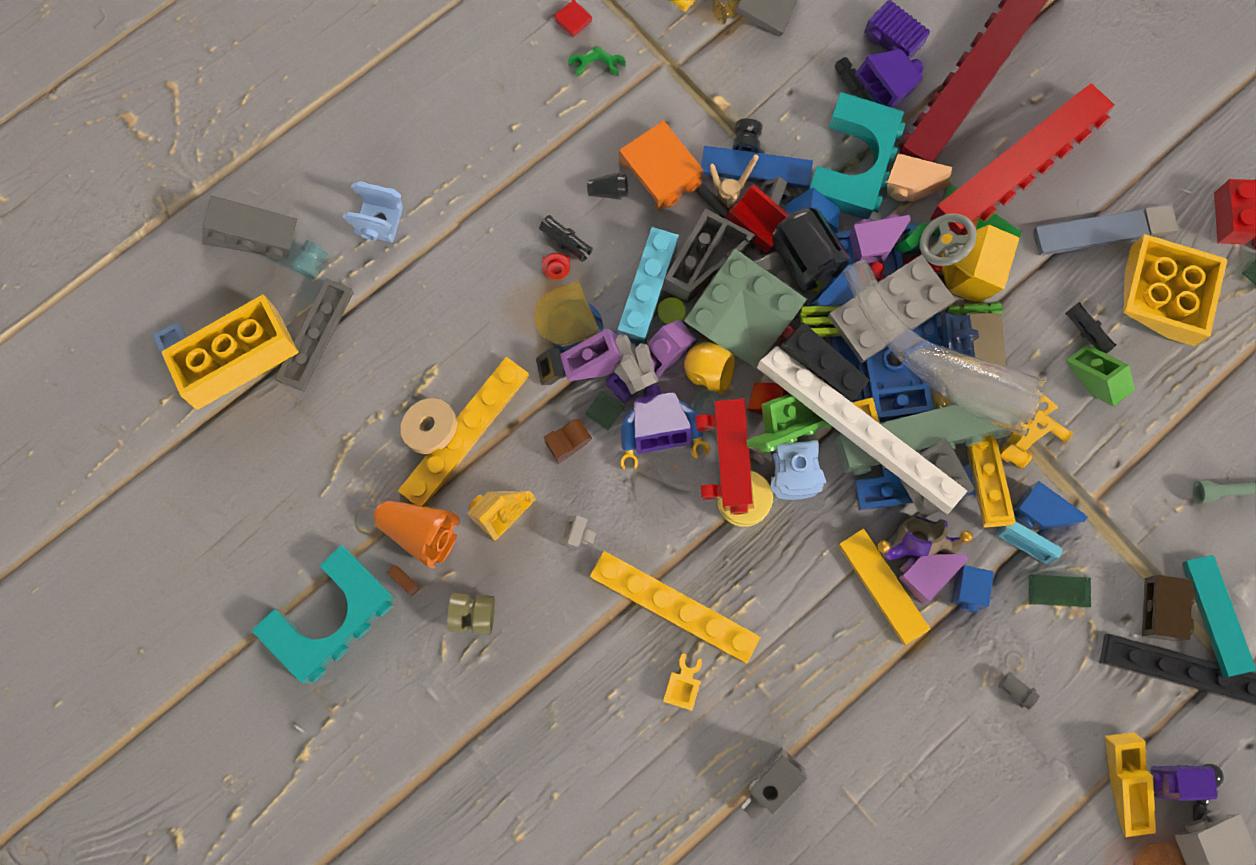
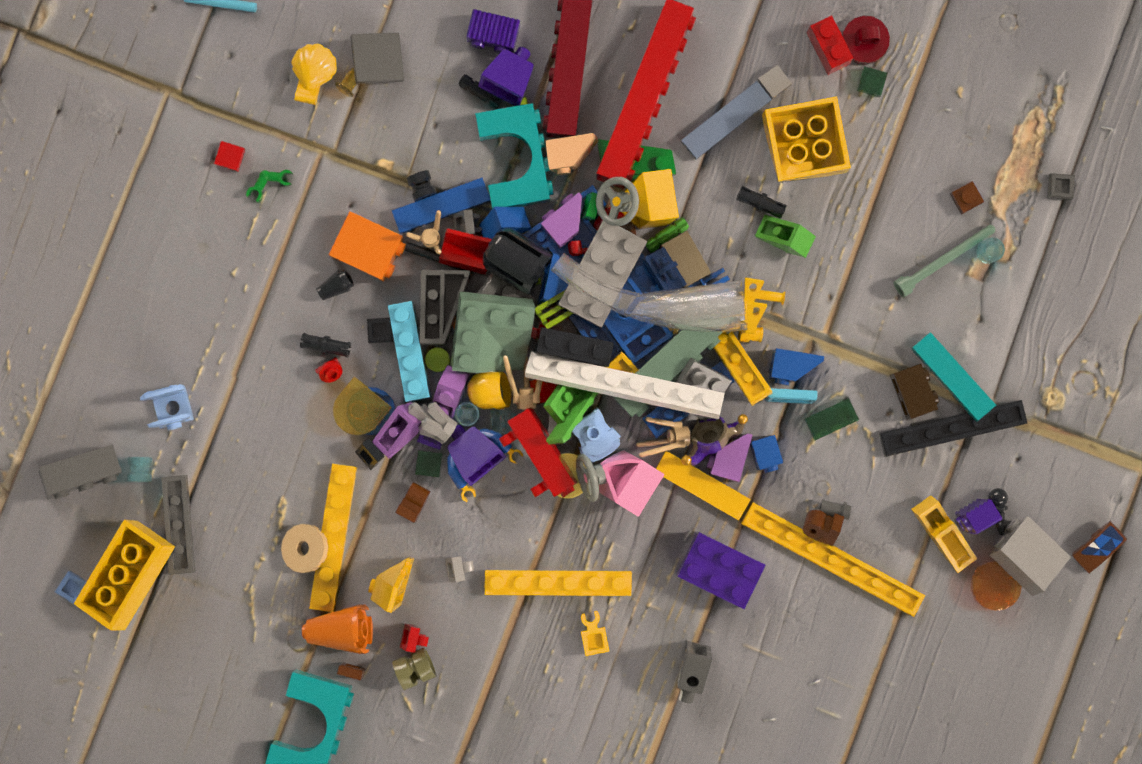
camera: 25 degrees left, 10 degrees up
none -> black tile [367,317,393,344]
none -> red tile [400,623,429,653]
none -> clear light blue wheel [455,402,480,427]
none -> tan plant [503,355,543,409]
none -> bright pink piece [576,451,665,517]
none -> tan plant [636,417,690,457]
none -> dark purple brick [676,531,766,609]
none -> yellow tile [741,502,925,617]
none -> reddish brown leg [803,510,844,547]

